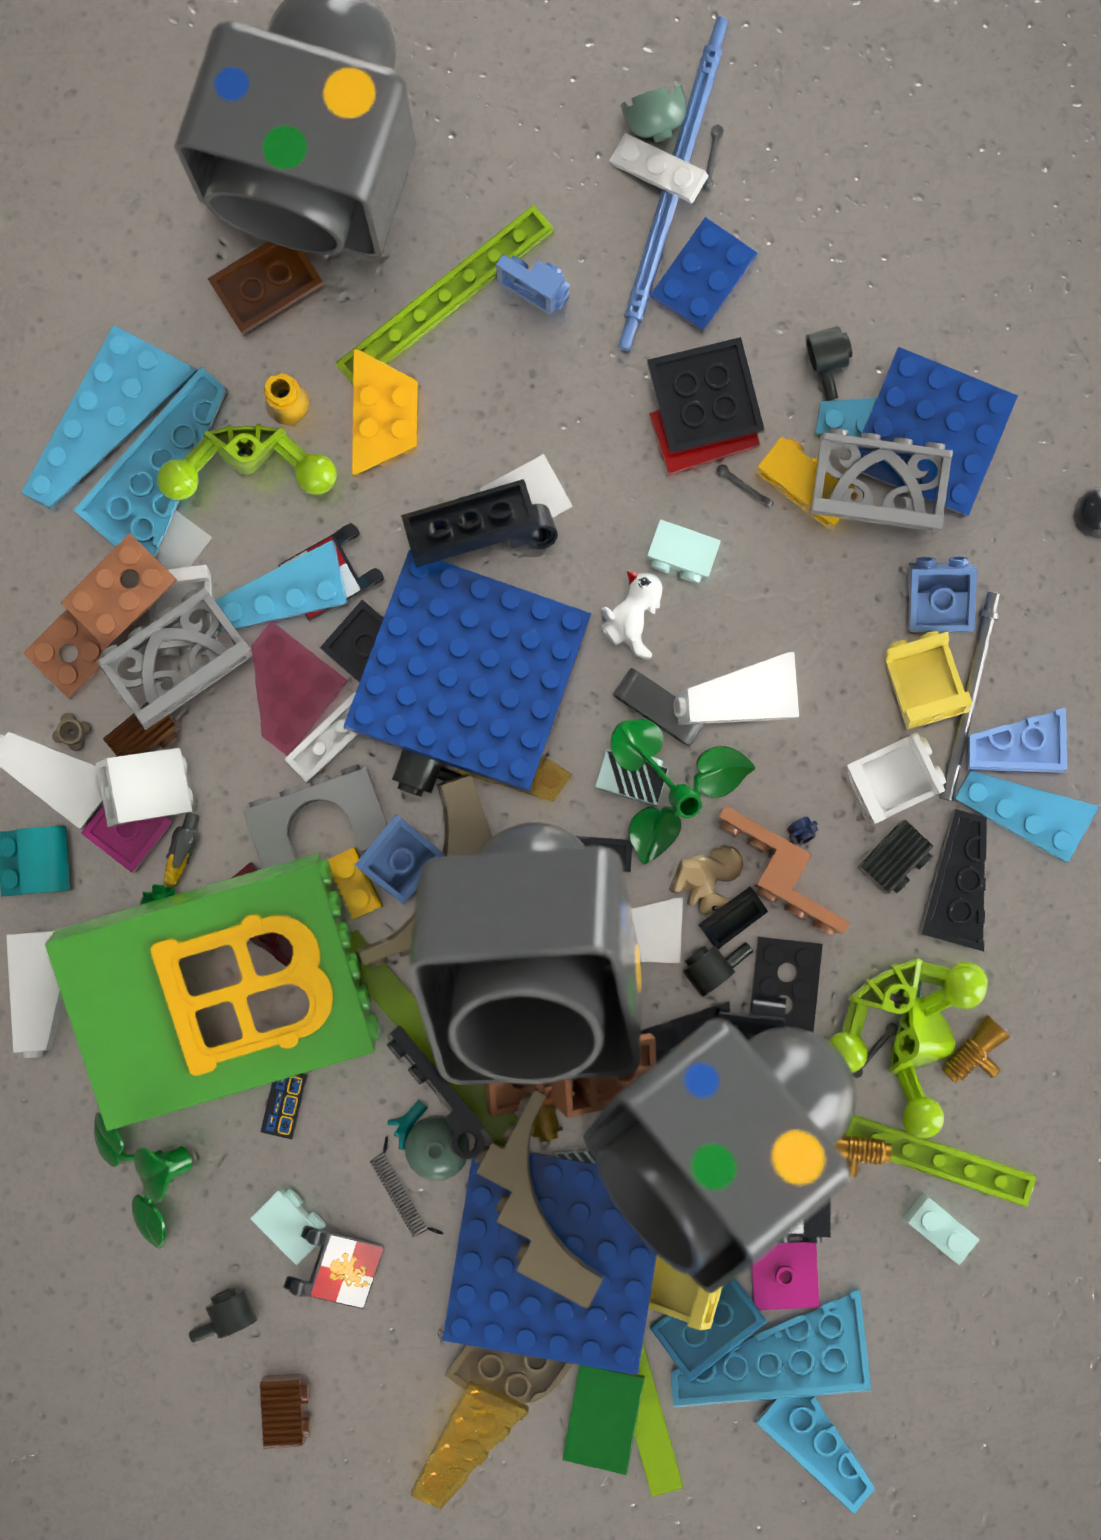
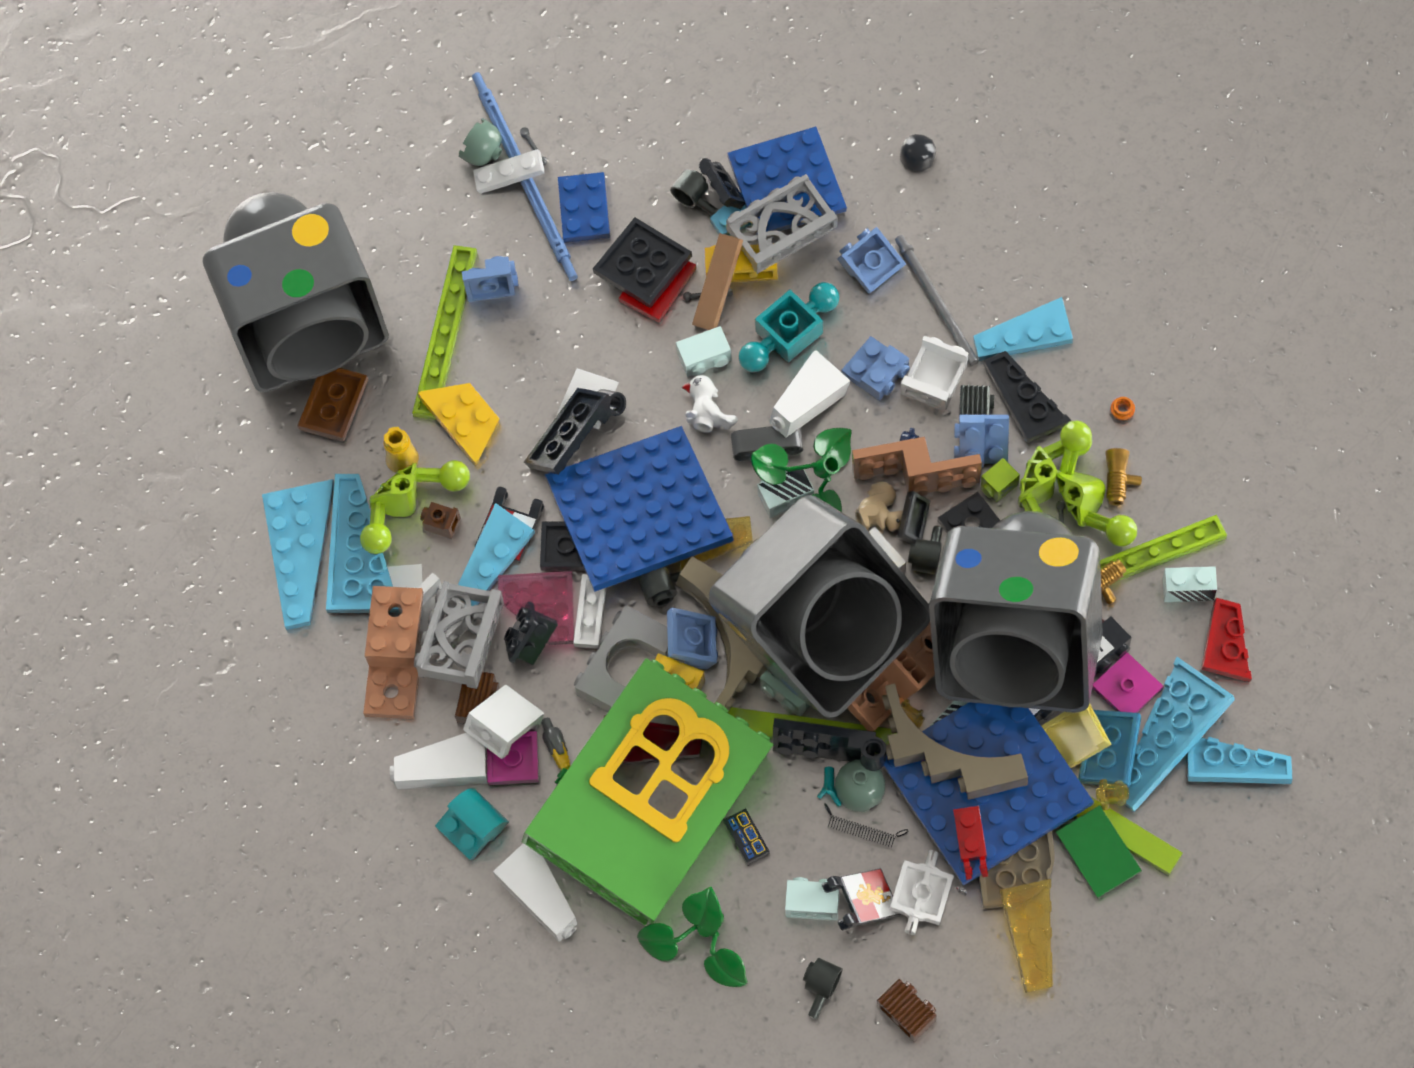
camera: 35 degrees left, 20 degrees down
dark tan plate [52,713,90,751] -> none
light yellow panel [883,631,973,730] -> none
light blue wing [967,707,1067,773] -> none
none -> reddish brown brick [420,502,461,539]
none -> black bracket [504,601,558,665]
none -> medium nougat tile [692,233,743,330]
none -> black hinge [699,158,746,210]
none -> teal brick [738,282,839,372]
none -> medium blue plate [841,336,910,401]
none -> white plate [889,850,954,935]
none -> red hinge [953,806,988,880]
none -> medium blue plate [954,415,1009,468]
none -> lime brick [981,458,1020,502]
none -> clear yellow brick [1096,779,1129,810]
none -> orange plate [1110,397,1135,420]
none -> red wing [1201,598,1252,682]

